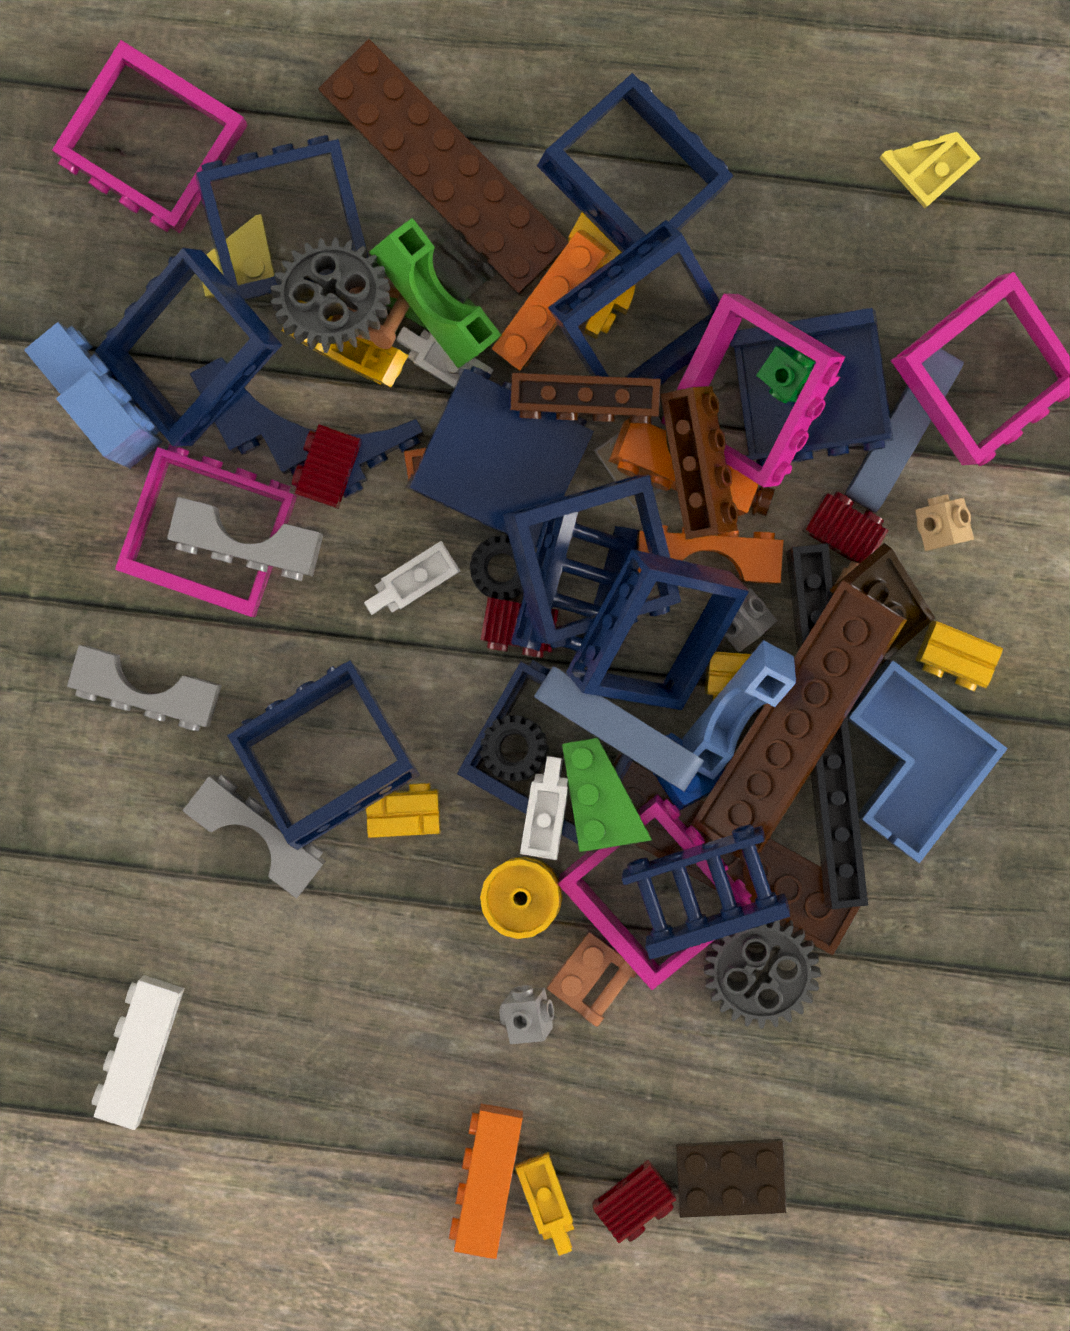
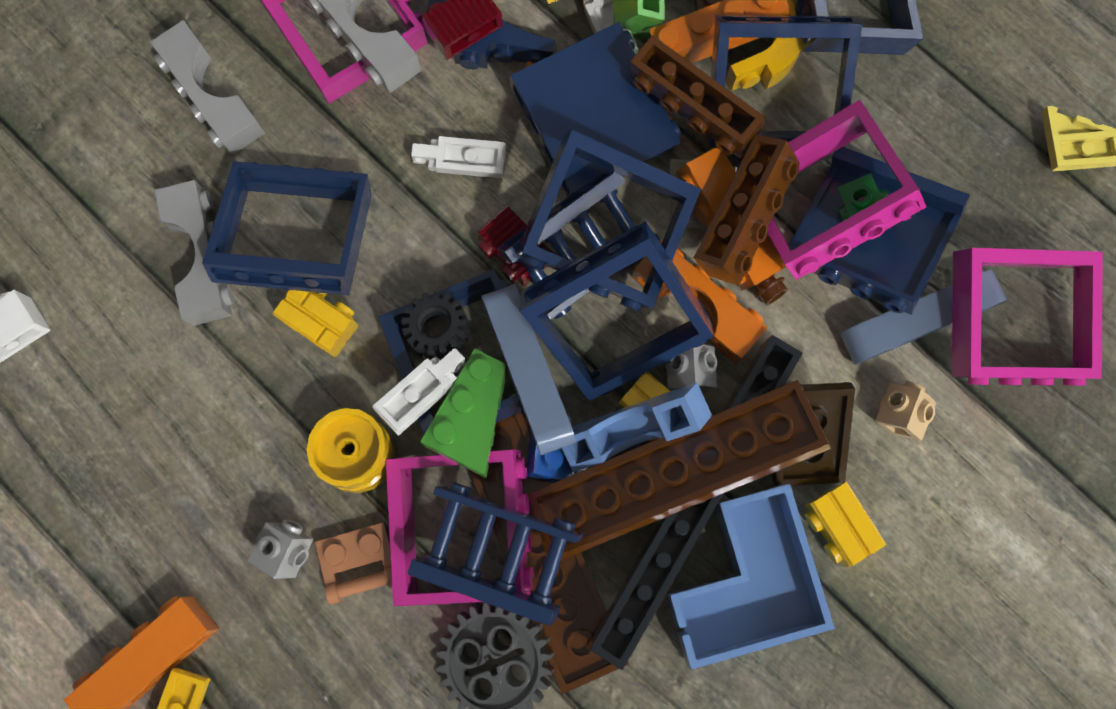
camera: 40 degrees right, 10 degrees down
black tyre [470,535,523,600] -> none
dark red brick [802,491,889,564] -> none

